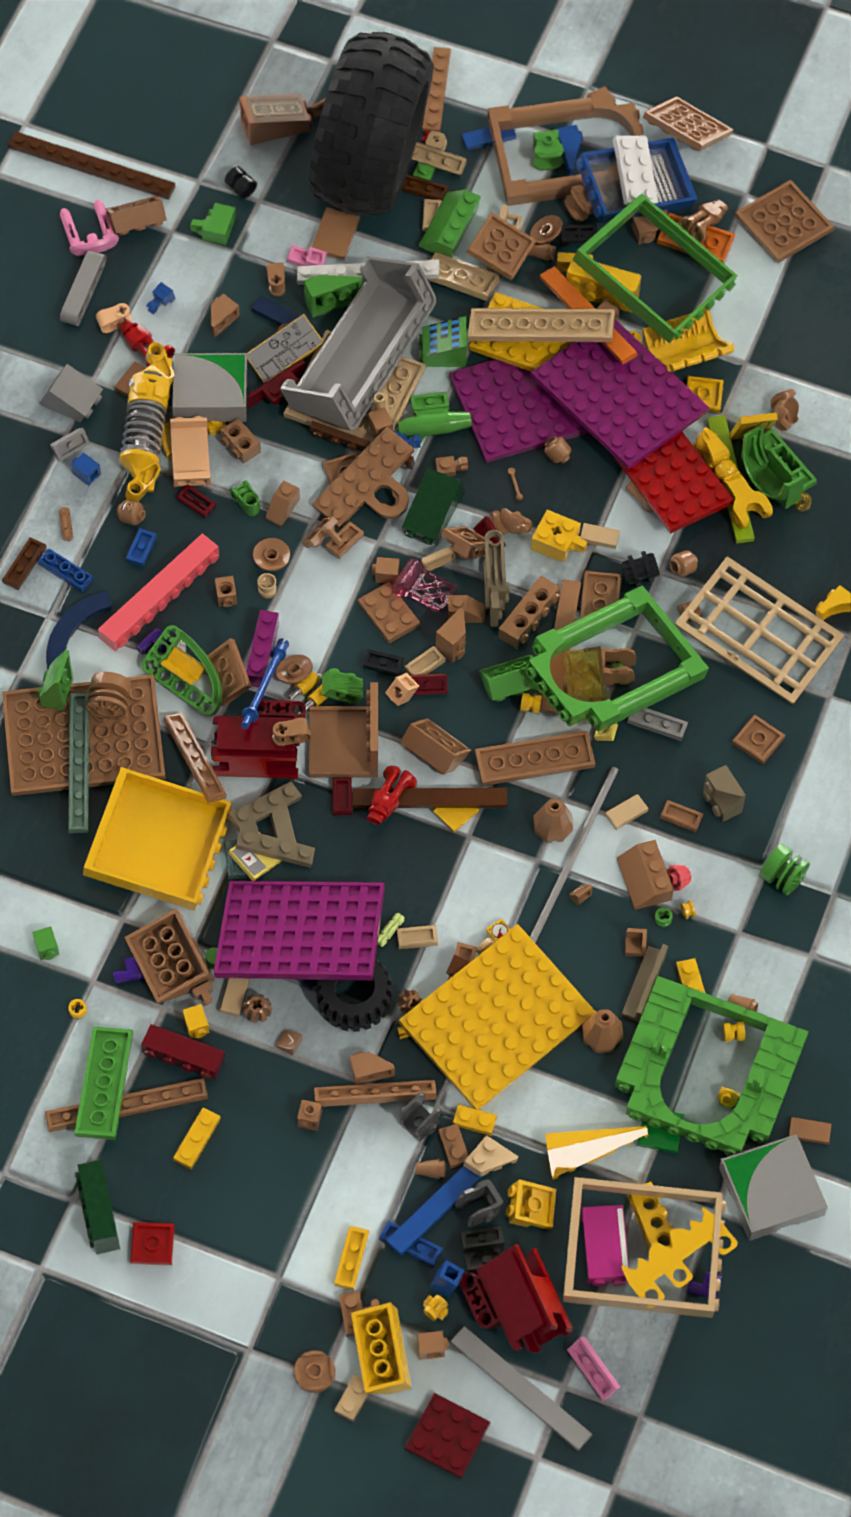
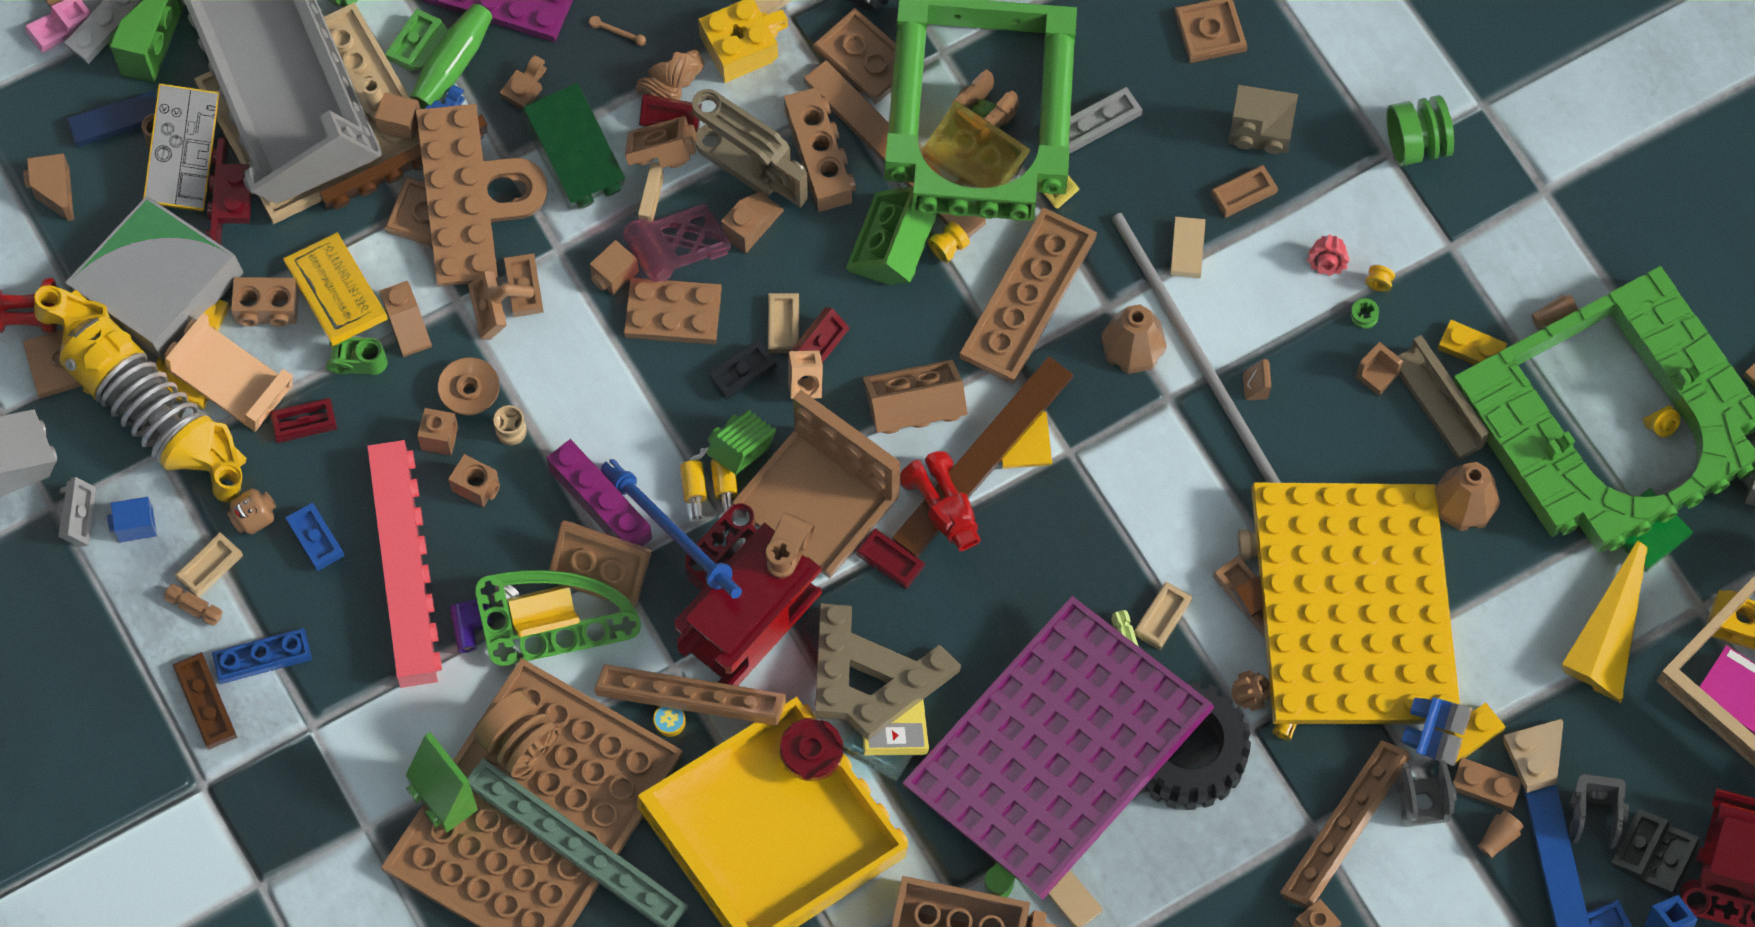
camera: 50 degrees left, 5 degrees up
dark blue tile [46,590,111,671] -> none
medium nougat piece [242,993,272,1023] -> none
medium nougat piece [266,262,285,297] -> none
medium nougat slope [275,1030,303,1056] -> none
medium nougat dish [276,655,313,684] -> none
medium nougat slope [349,1051,395,1085] -> none
medium nougat slope [436,608,466,664] -> none
tile [486,919,511,942] -> none
yellow plate [506,1180,556,1230] -> none
medium nougat slope [617,840,674,910] -> none
yellow wheel [722,1021,745,1042] -> none
none -> tan tile [175,532,243,597]
none -> yellow tile [283,232,388,346]
none -> medium nougat brick [417,408,458,456]
none -> tile [653,706,686,737]
none -> dark red tile [780,718,843,781]
none -> blue hips [1401,697,1472,766]

